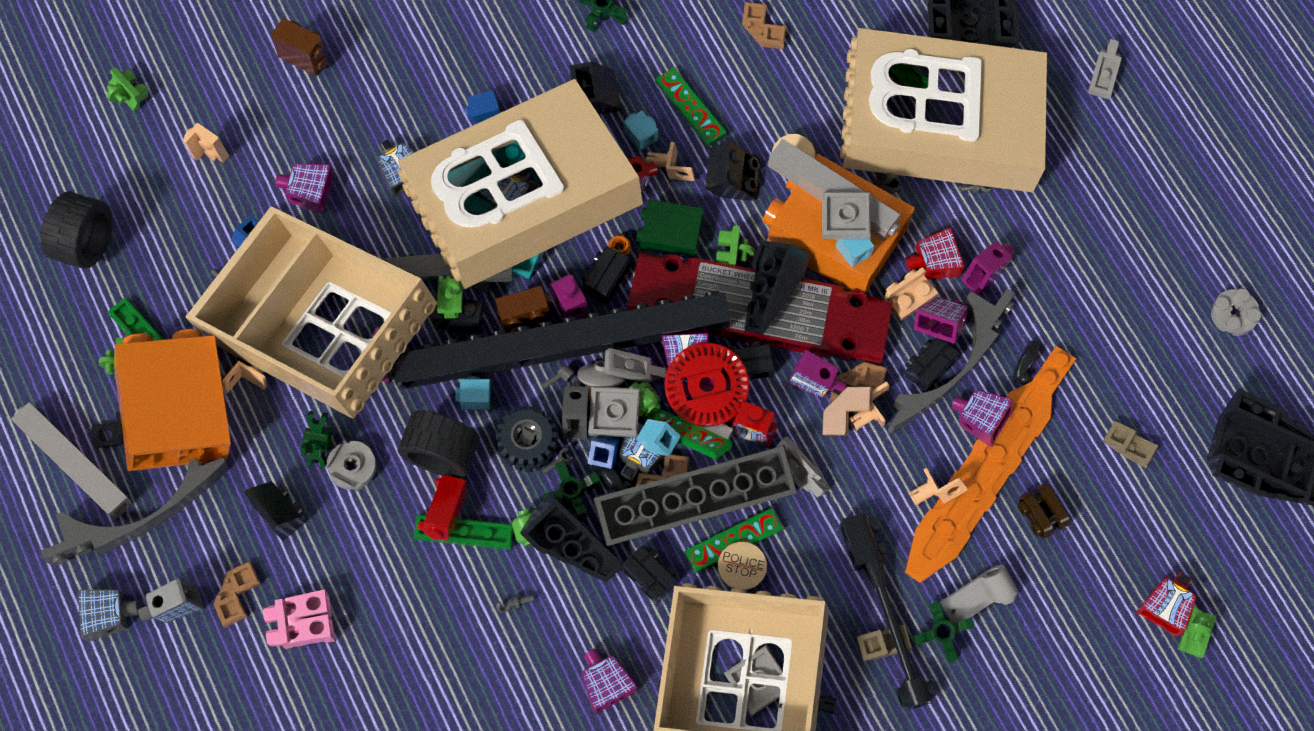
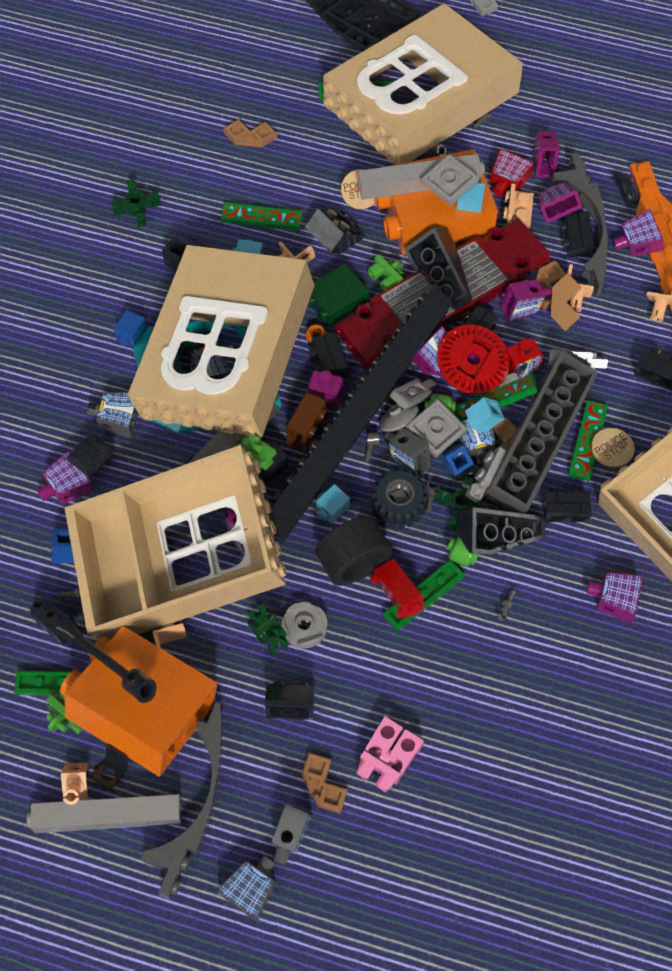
camera: 45 degrees left, 5 degrees down
none -> black bar [30,598,157,703]
none -> light nougat bracket [61,762,89,805]
none -> black piece [66,433,114,477]
none -> light grey hinge [466,447,507,503]

